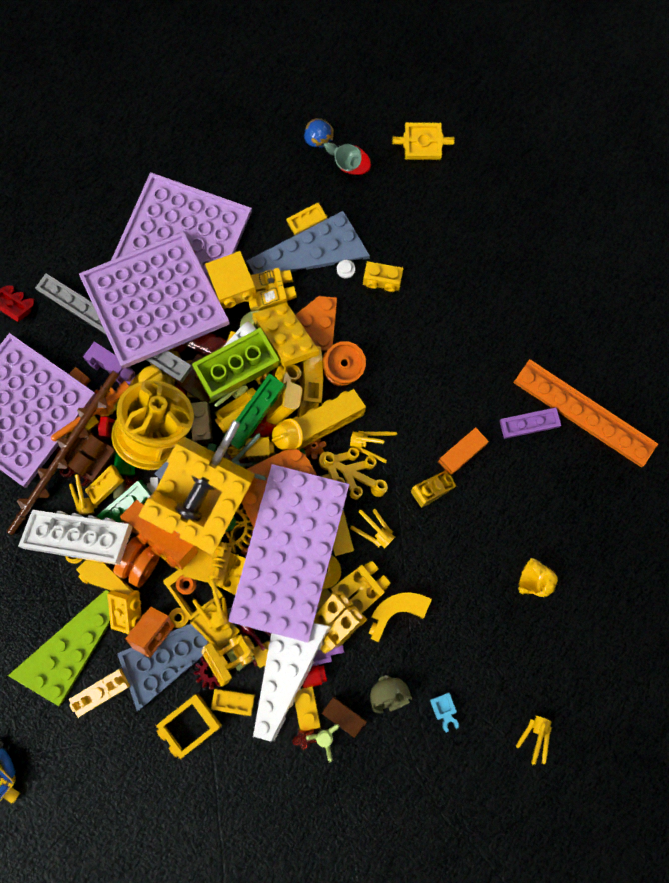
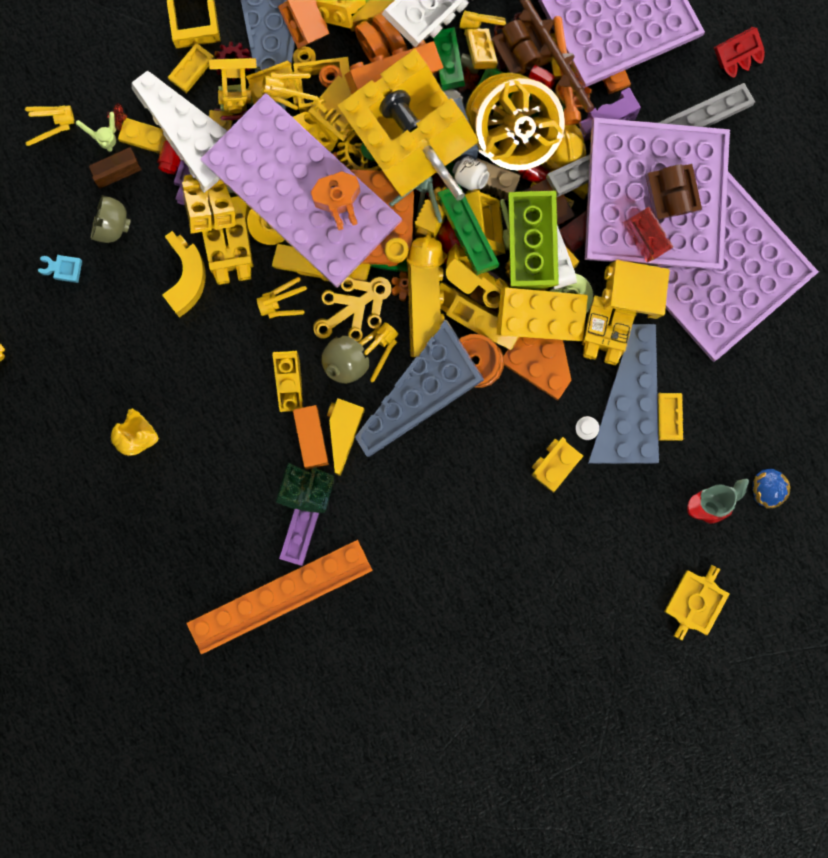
camera: 115 degrees right, 5 degrees up
none -> yellow plant [25,106,74,146]
none -> clear green slope [276,463,335,513]
none -> orange hinge [311,171,360,231]
none -> olive cylinder [321,336,369,384]
none -> yellow slope [327,399,365,476]
none -> sand blue wing [355,320,484,457]
none -> yellow tile [385,238,409,263]
none -> white head [453,156,489,191]
none -> clear red brick [622,207,674,262]
none -> reddish brown plate [645,164,702,220]

